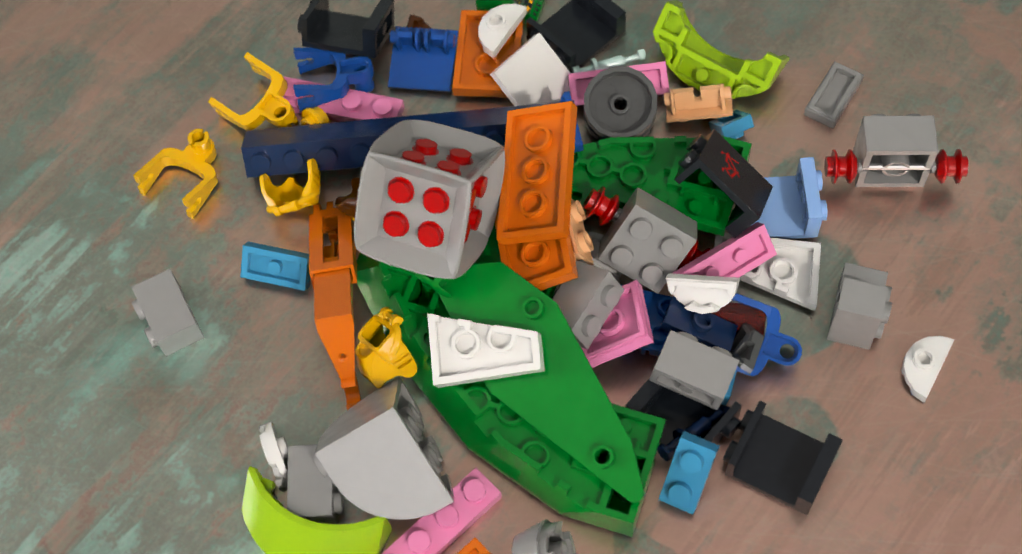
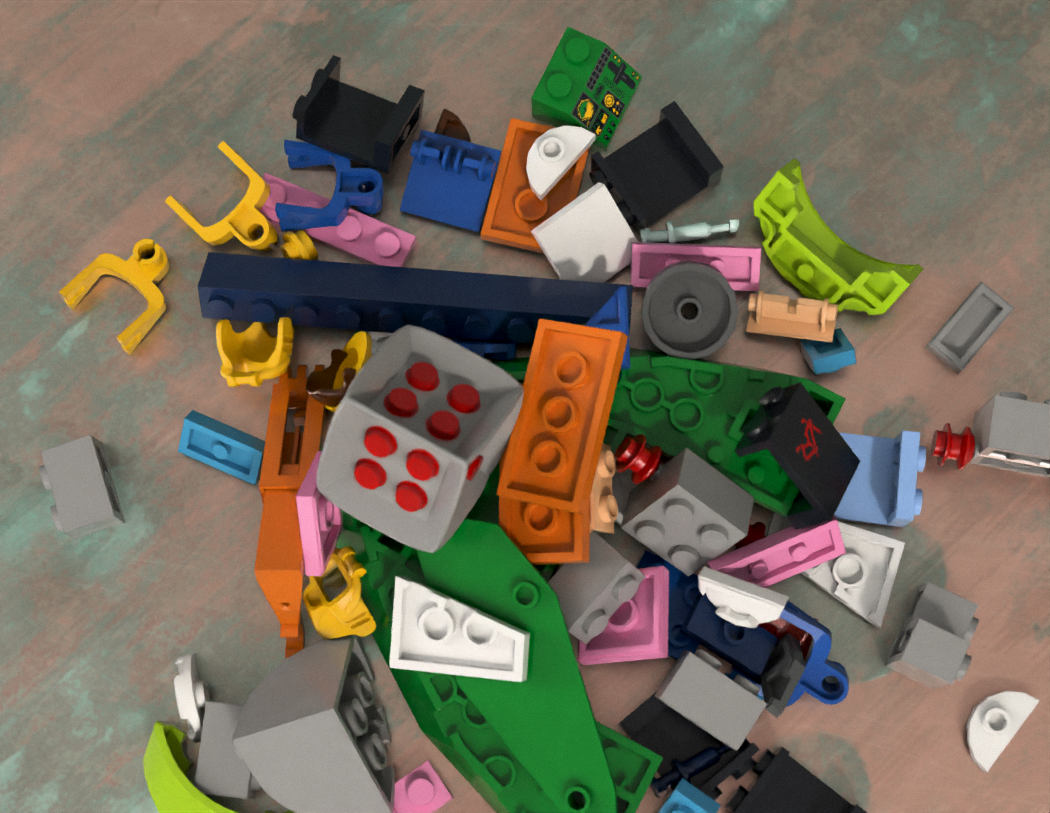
camera: 10 degrees right, 15 degrees up
none -> bright pink tile [296,451,343,576]

